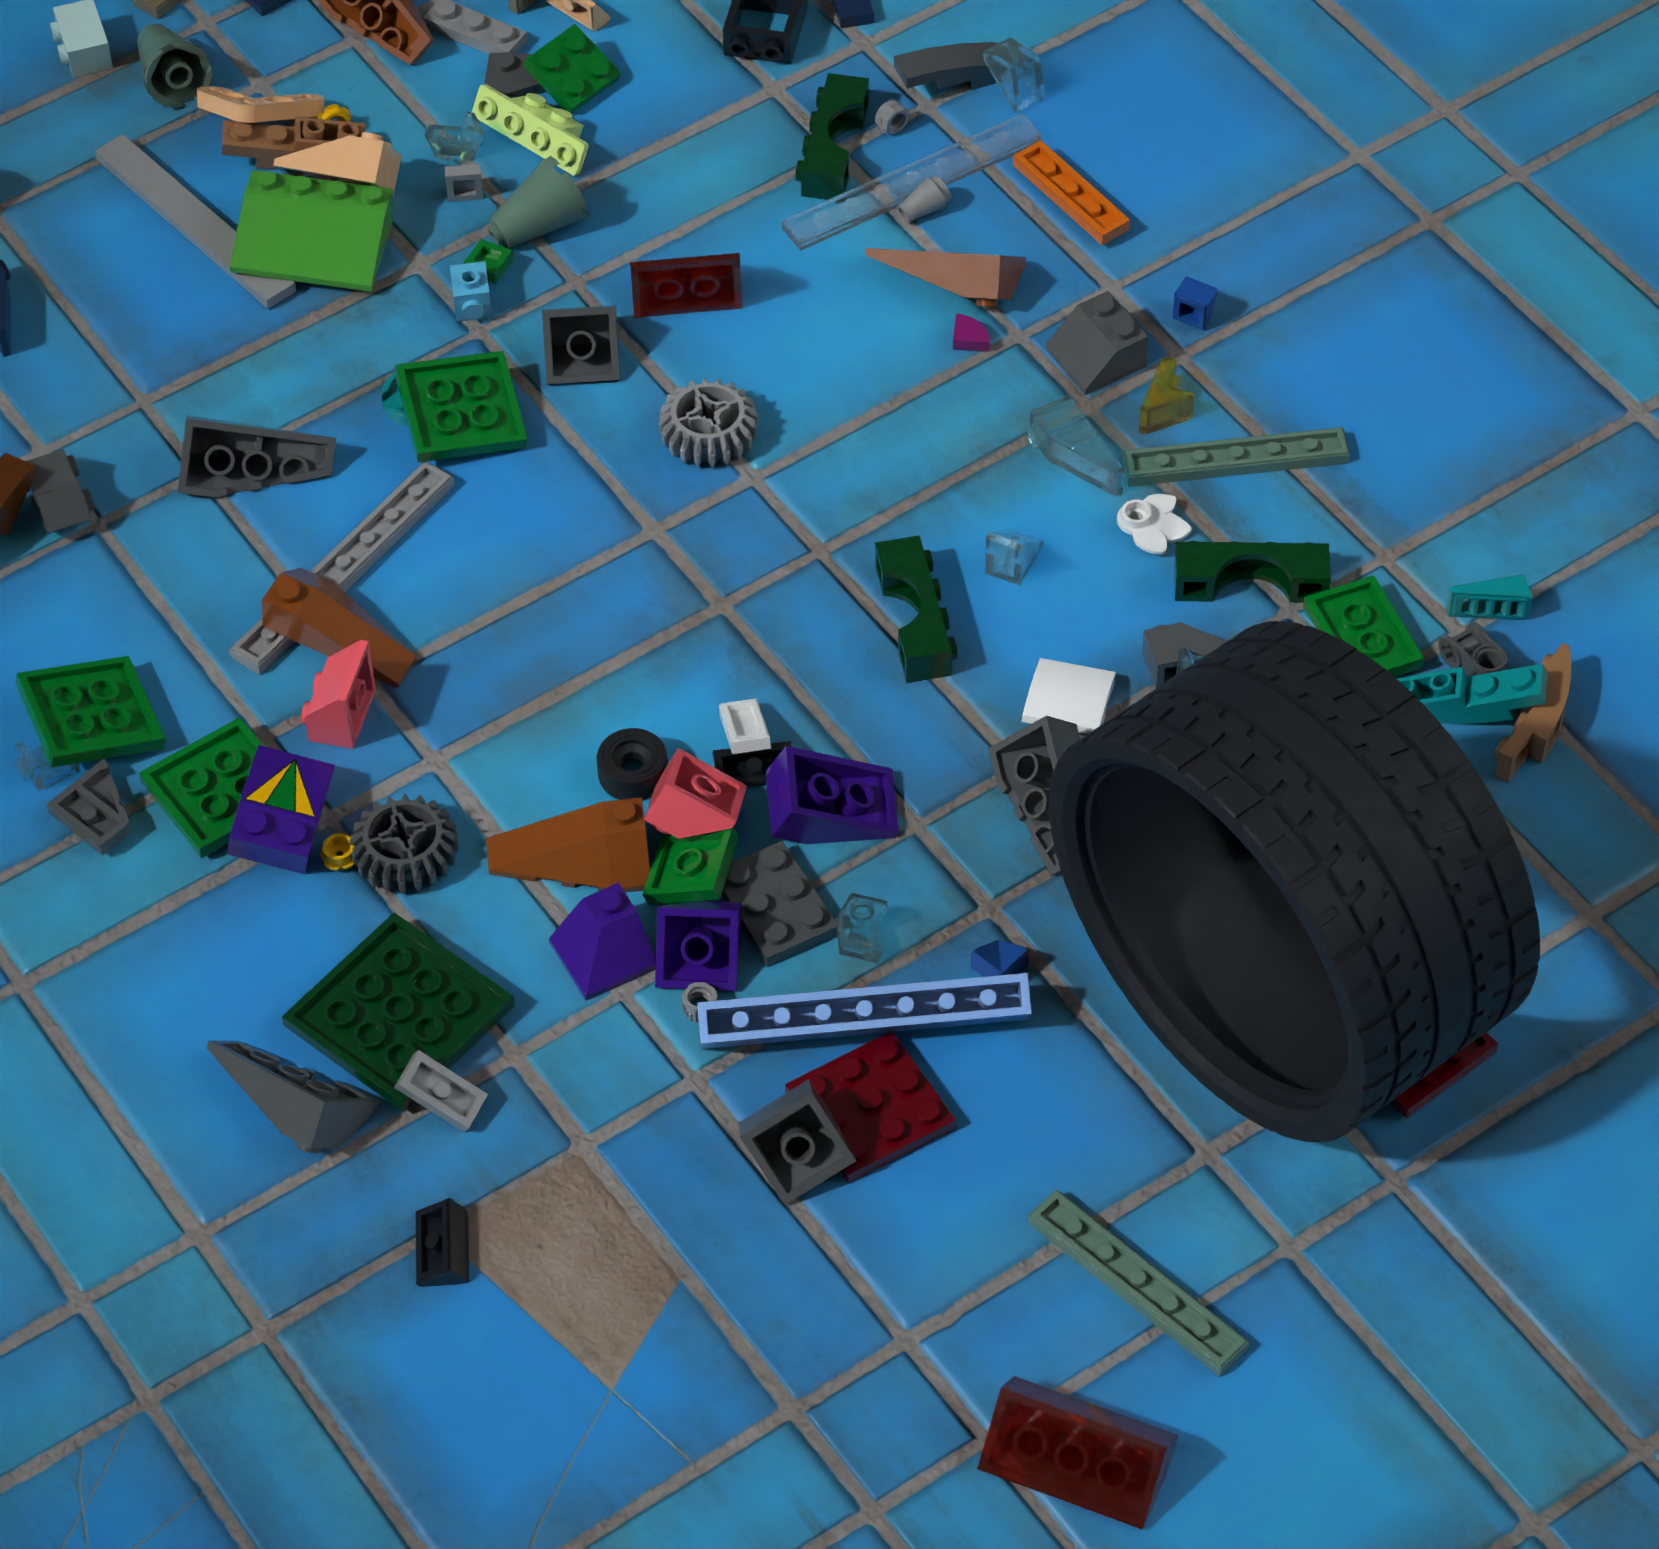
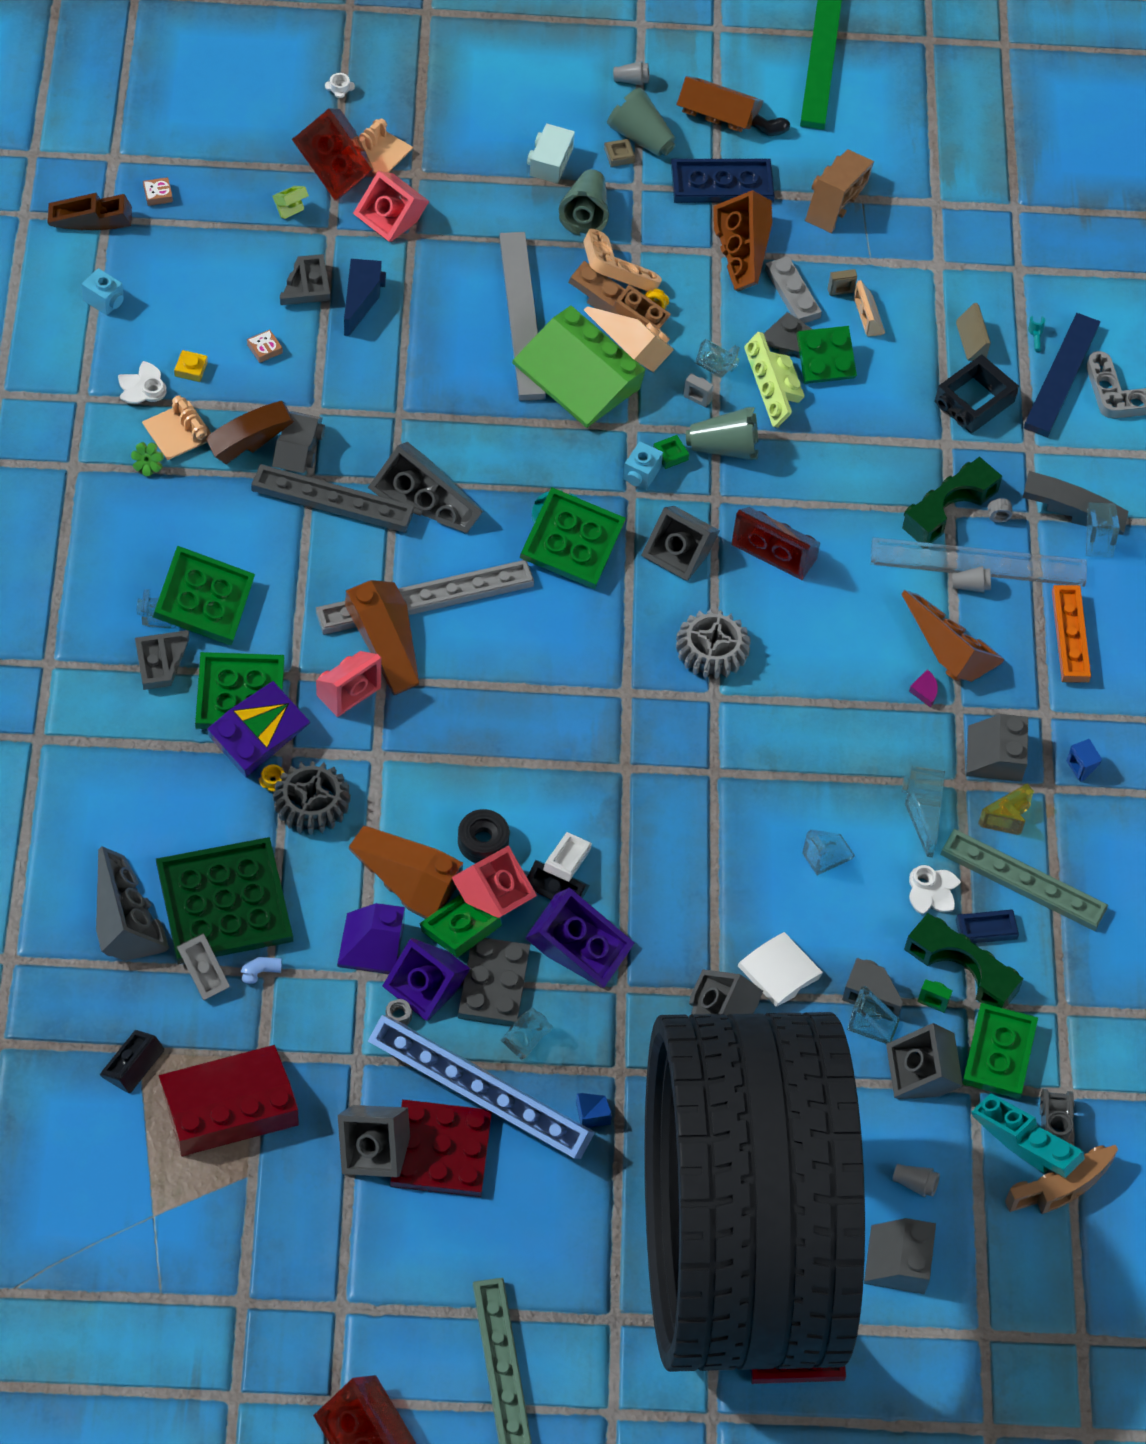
camera: 30 degrees right, 5 degrees up
dark green arch [875,535,958,683] -> none
teal slope [1446,574,1532,620] -> none
none -> dark red slope [158,1045,299,1157]
none -> light blue arm [241,957,282,984]
none -> dark grey plate [251,464,414,533]
none -> green plate [917,979,953,1013]
none -> dark blue tile [956,909,1019,944]

